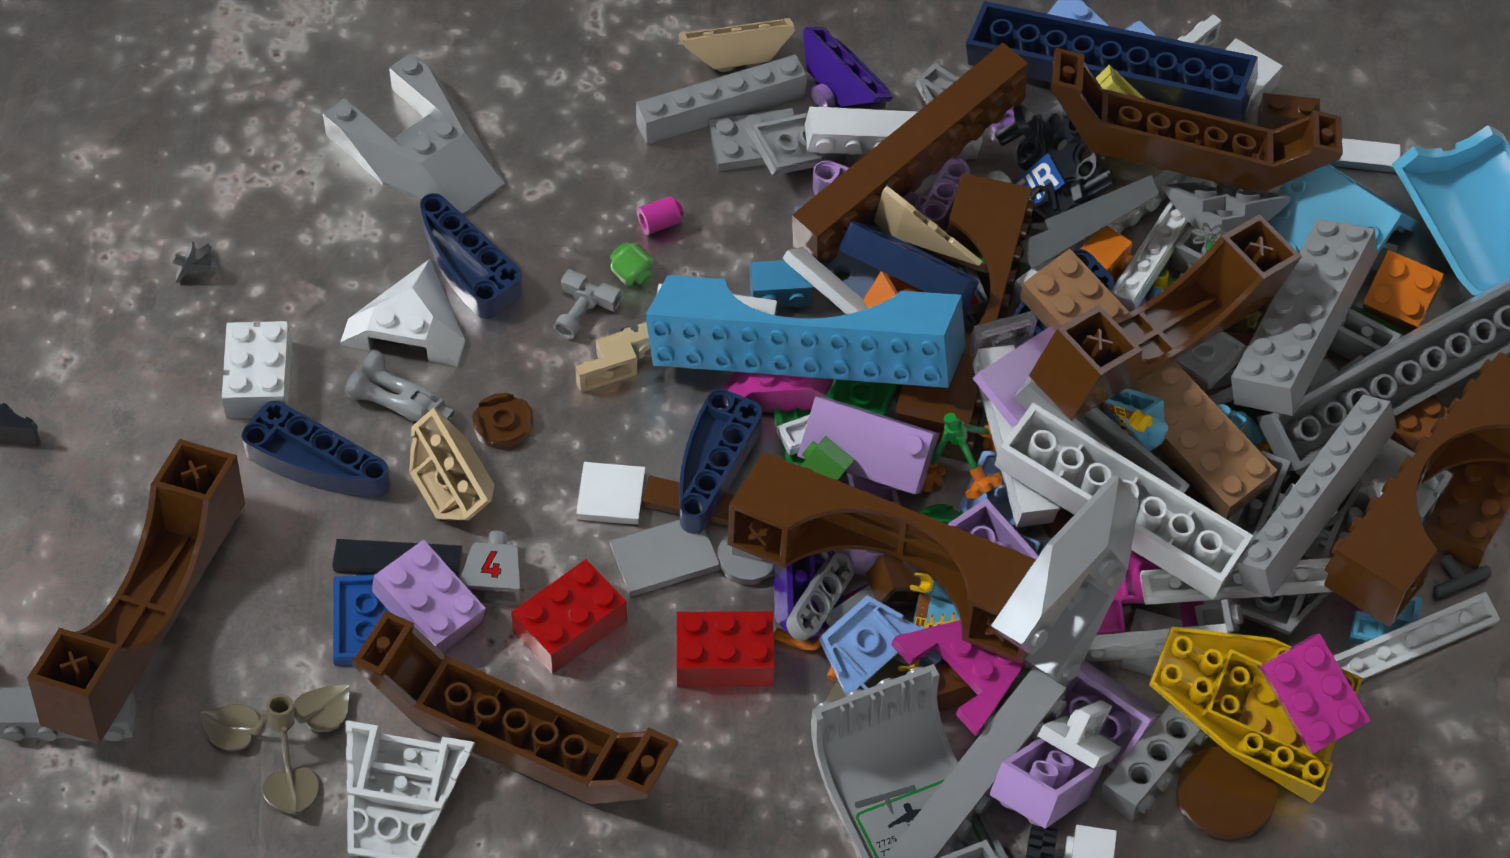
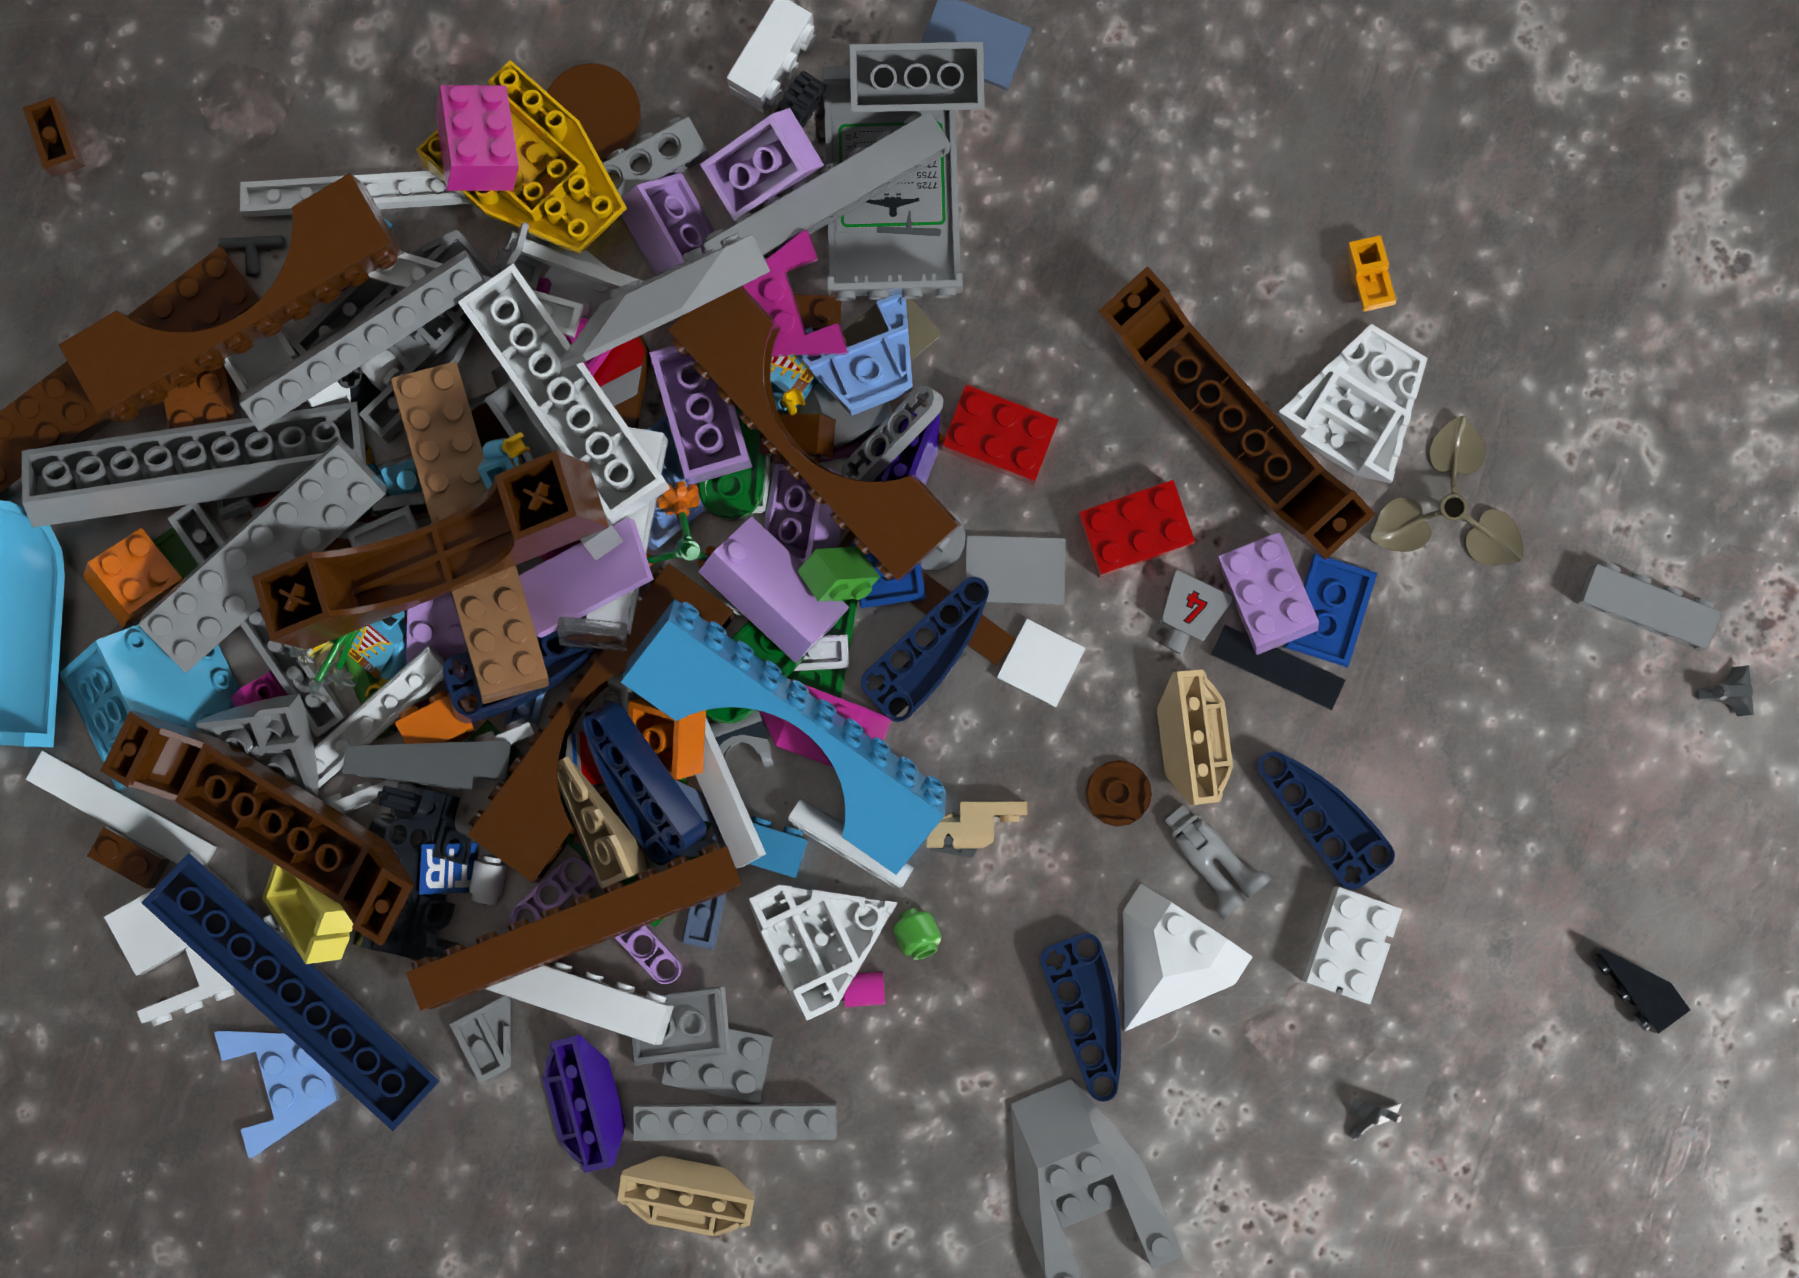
camera: 155 degrees left, 30 degrees up
reddish brown arch [27,439,245,744] -> none
light grey bar [553,269,622,339] -> none
medium lavender tile [810,83,836,108] -> none
white bracket [1038,700,1121,769] -> none
white piece [1367,479,1384,500] -> none
none -> white wedge [748,885,898,1021]

